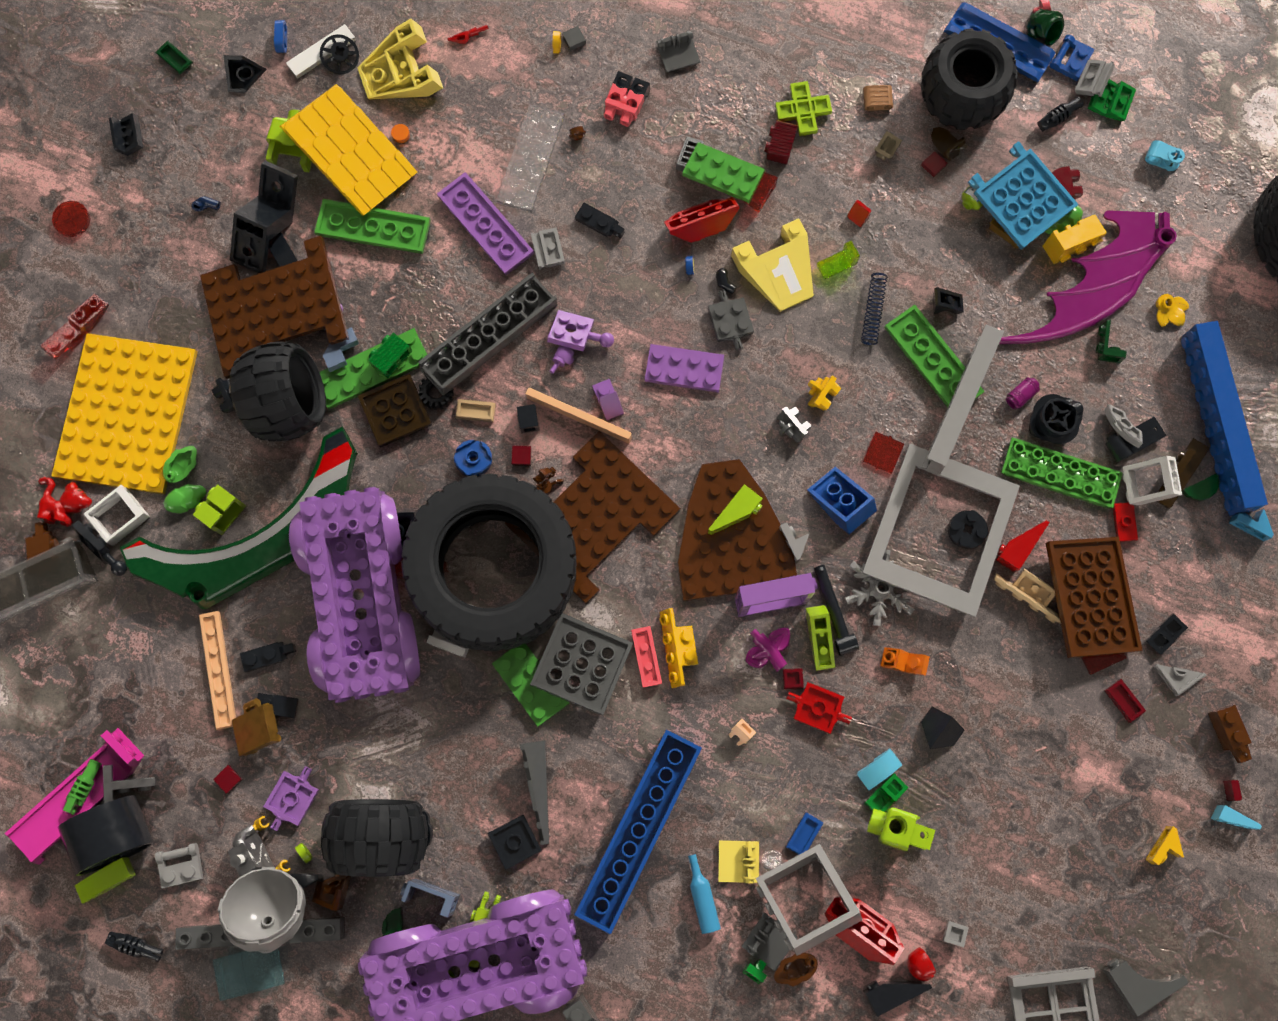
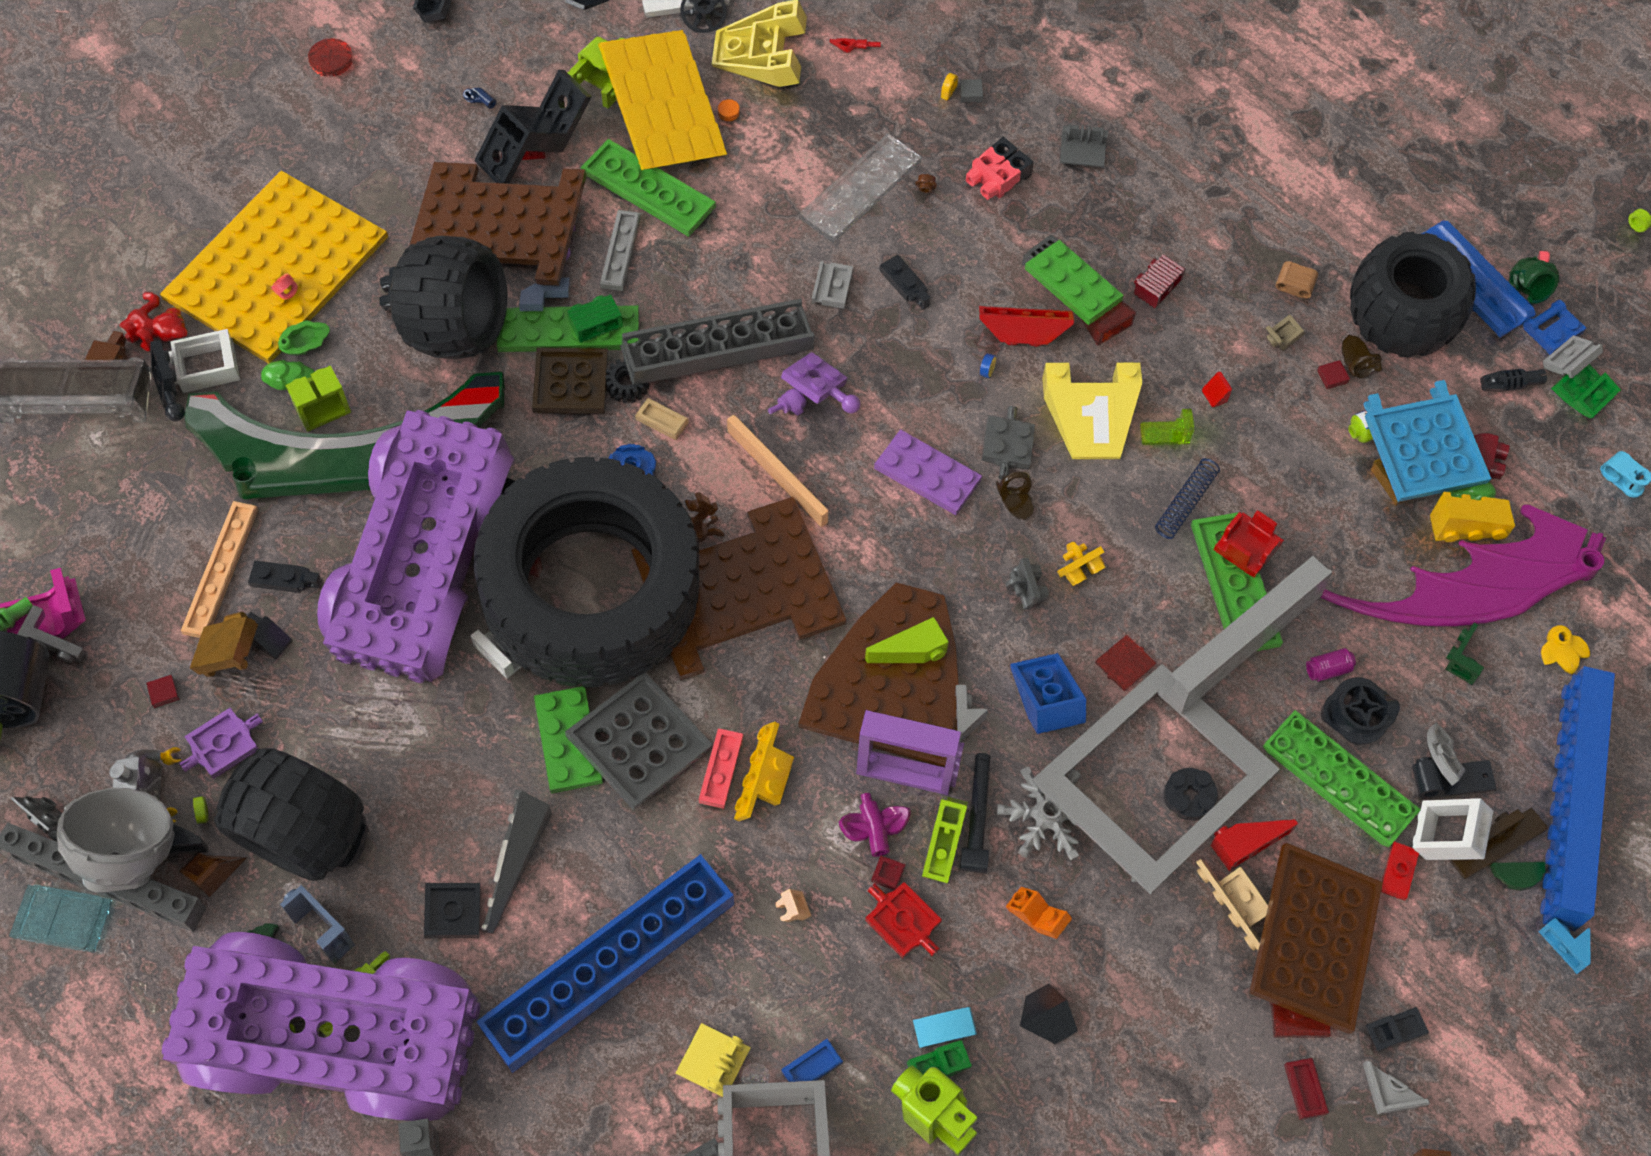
camera: 20 degrees right, 15 degrees down
clear red slope [40,293,109,360] -> none
light grey plate [155,843,204,889] -> none
black slope [269,232,298,267] -> none
medium lavender plate [437,172,534,276] -> none
dark red tile [511,446,532,466] -> none
black panel [517,404,540,434] -> none
medium lavender slope [592,379,624,421] -> none
dark azure piece [688,854,721,934] -> none
black arm [716,268,737,294] -> none
lime plate [775,81,832,136] -> none
black slope [933,287,964,315] -> none
none -> dark grey hinge [11,796,62,842]
none -> coral tile [271,273,298,300]
none -> light grey tile [600,210,641,291]
none -> dark brown piece [996,471,1034,520]
none -> red panel [1213,510,1284,578]

